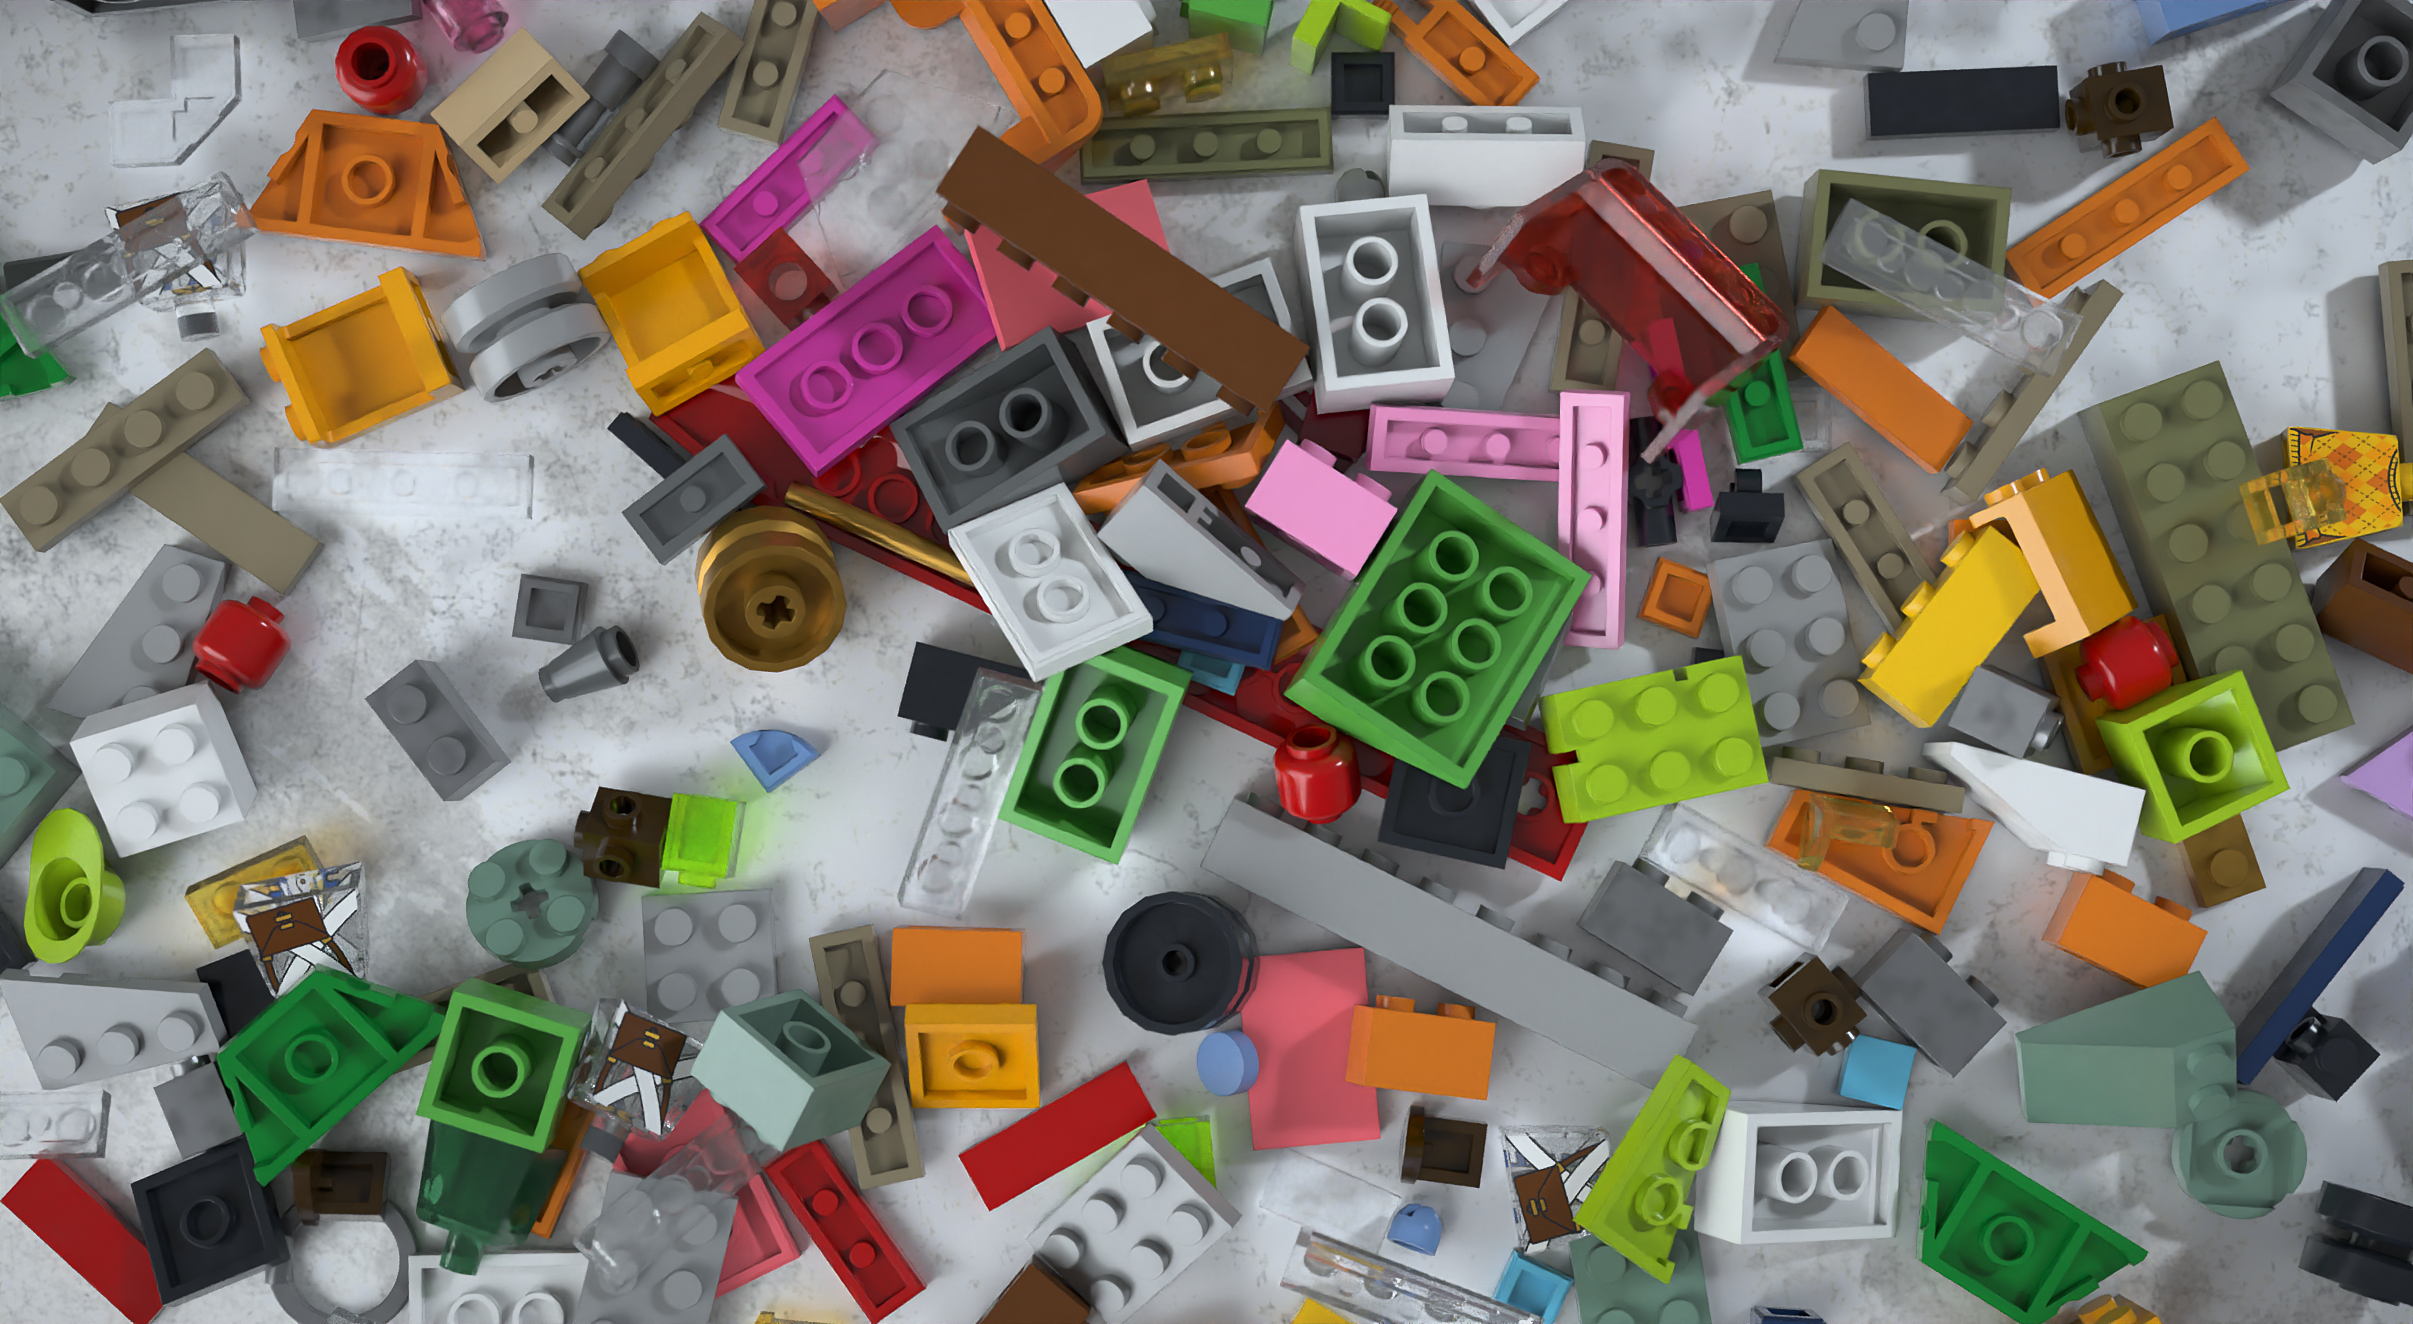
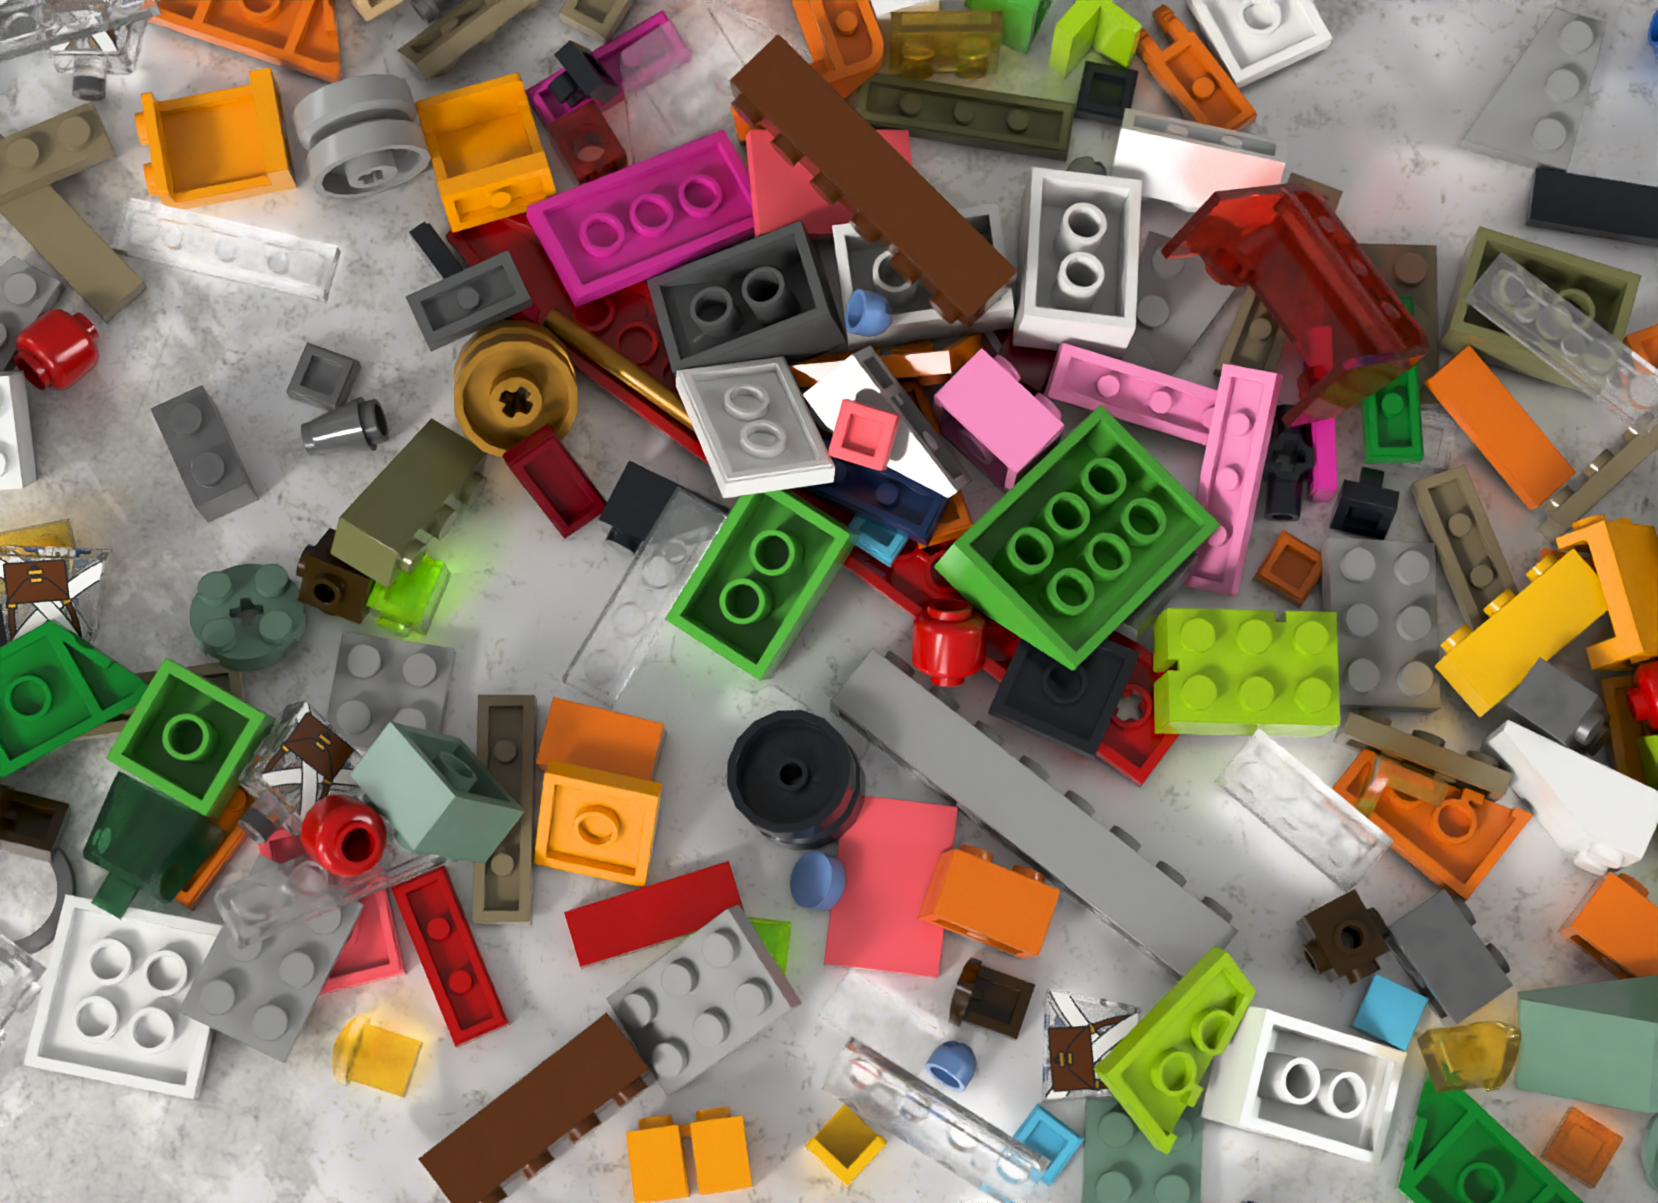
camera: 15 degrees right, 10 degrees down
medium blue tile [730,730,821,793] -> none
flat silver brick [1576,857,1734,996] -> none
none -> red head [301,794,387,877]
none -> olive brick [330,418,488,588]
none -> dark red tile [502,423,607,539]
none -> black tile [547,40,621,108]
none -> coral plate [827,398,902,471]
none -> medium blue hinge [845,289,892,337]
none -> clear yellow tile [1417,1021,1521,1093]
none -> clear orange tile [1540,1106,1624,1189]

